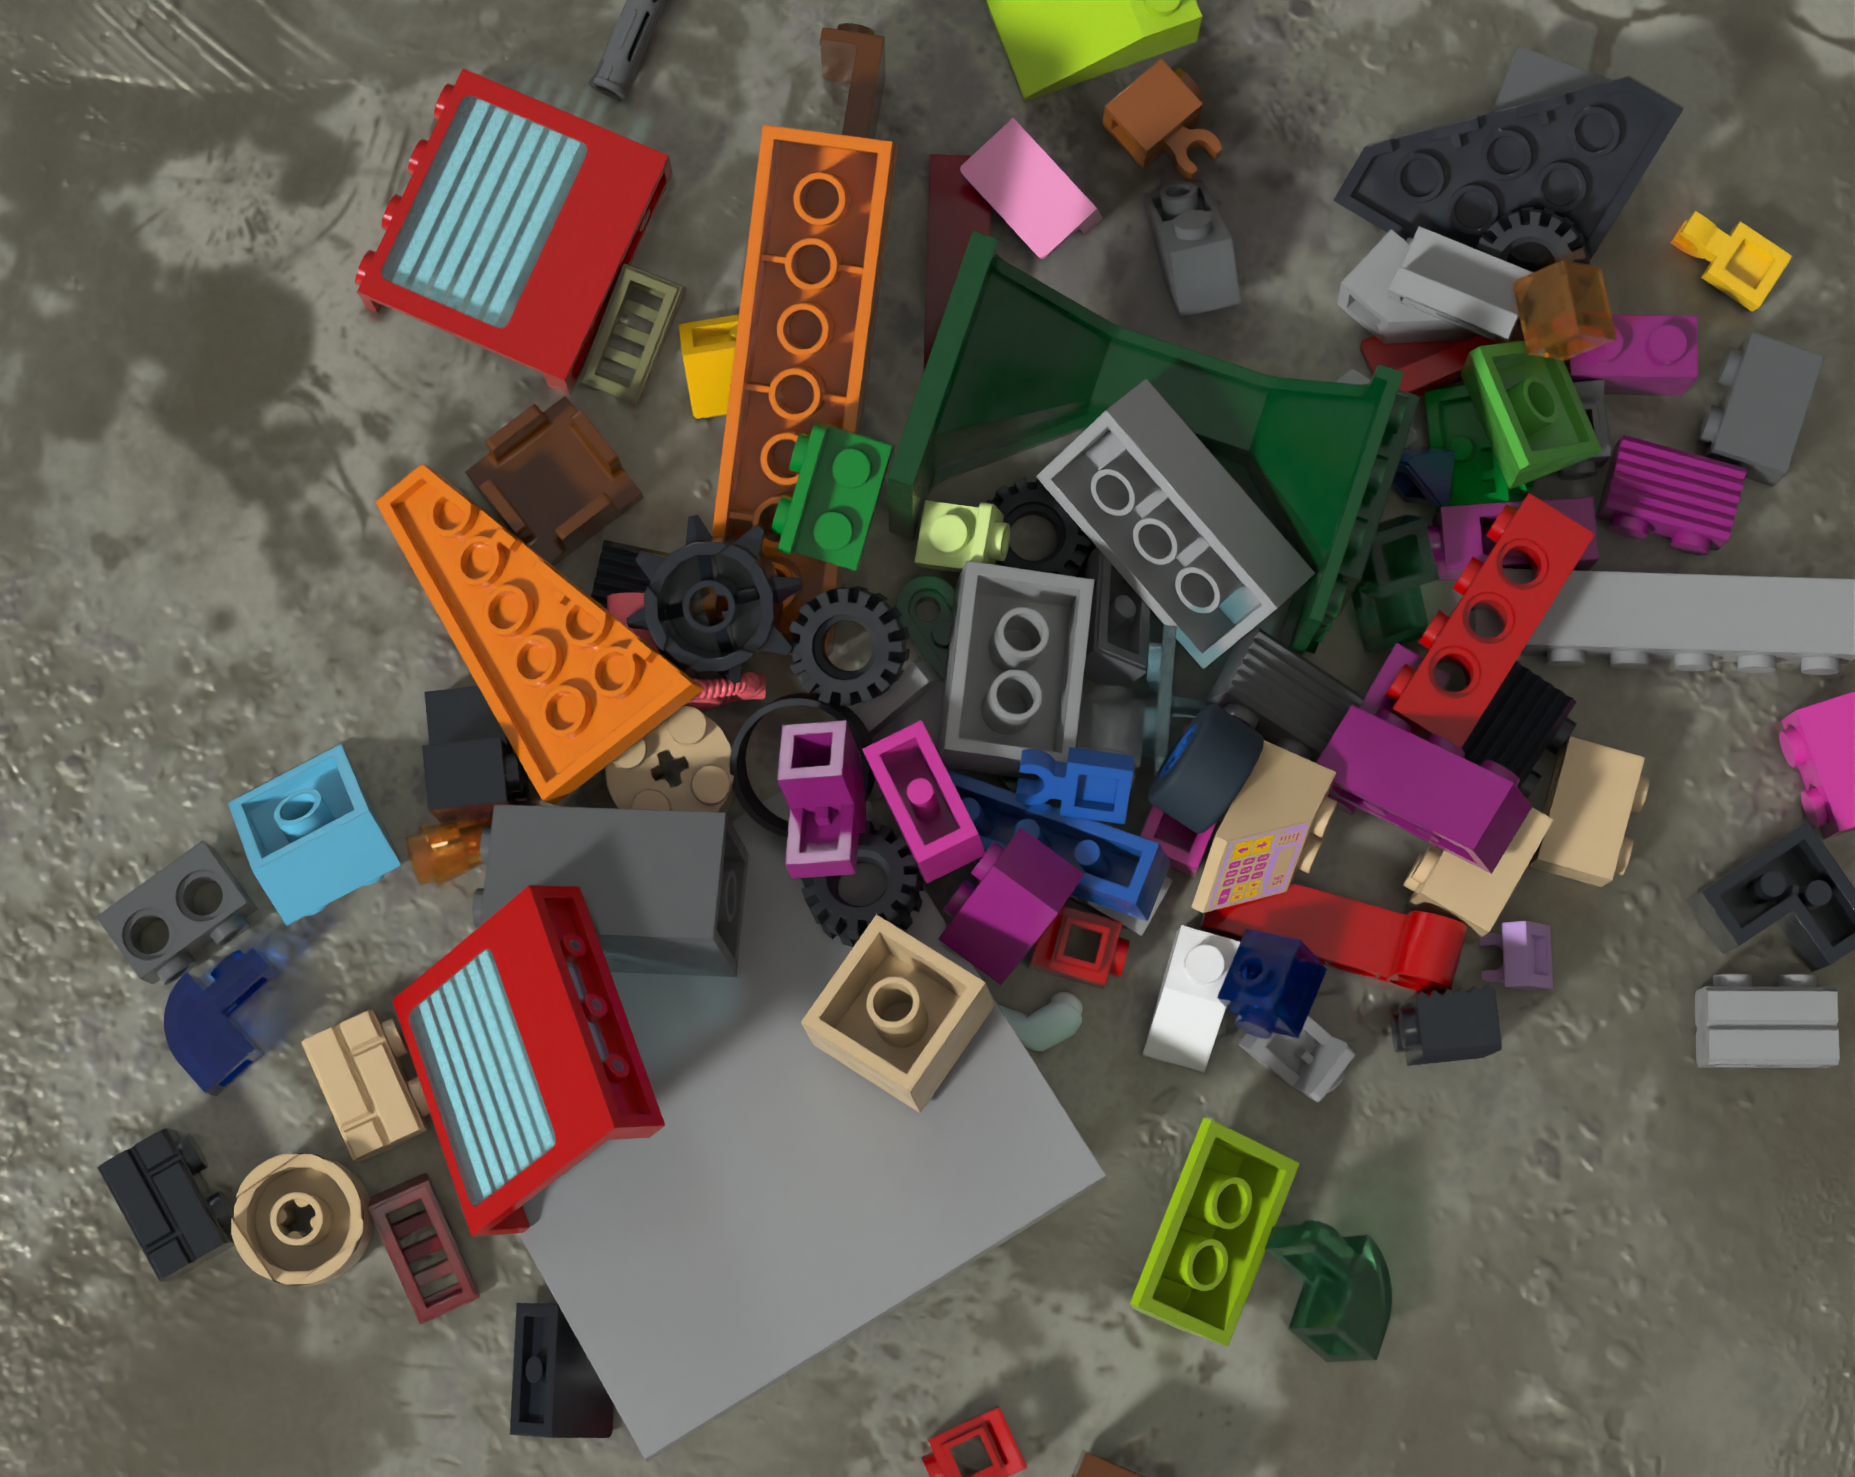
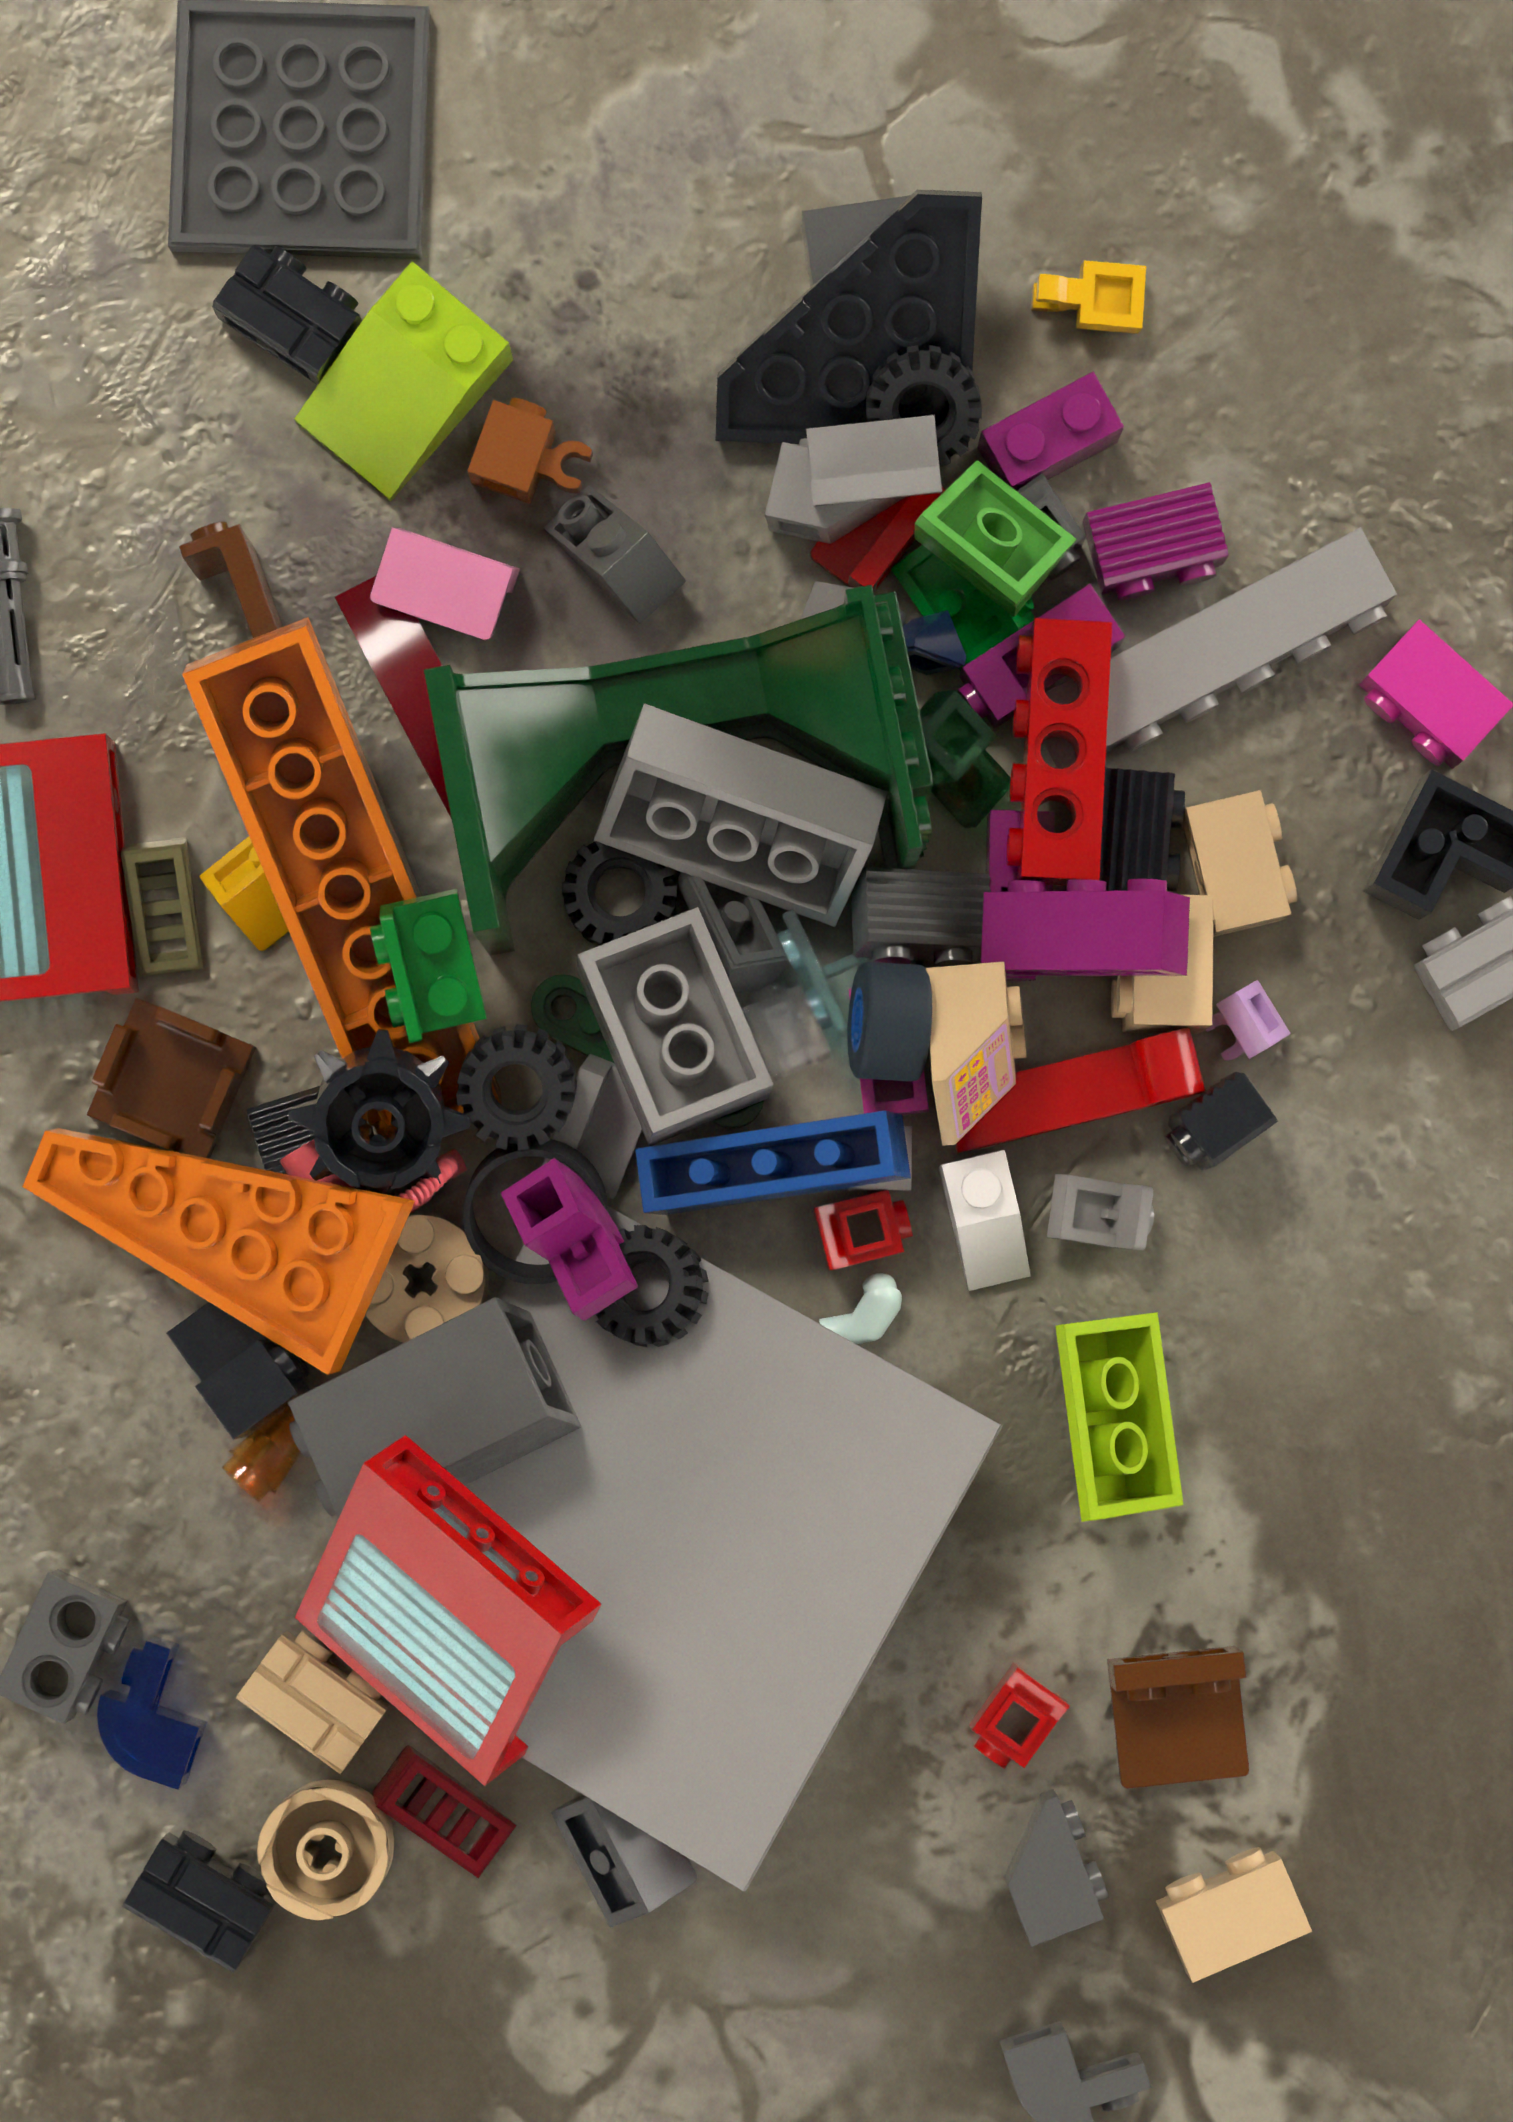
camera: 30 degrees left, 5 degrees up
medium azure slope [228,744,401,926] -> none
tan brick [801,914,995,1113] -> none
dark pink brick [862,720,985,883] -> none
yellowish green bracket [914,500,1010,573] -> none
magenta brick [938,827,1084,985] -> none
blue plate [1015,747,1135,824] -> none
clear blue brick [1217,929,1327,1039] -> none
clear green brick [1265,1220,1392,1362] -> none
clear orange panel [1513,260,1617,361] -> none
dark grey brick [1698,332,1825,487] -> none

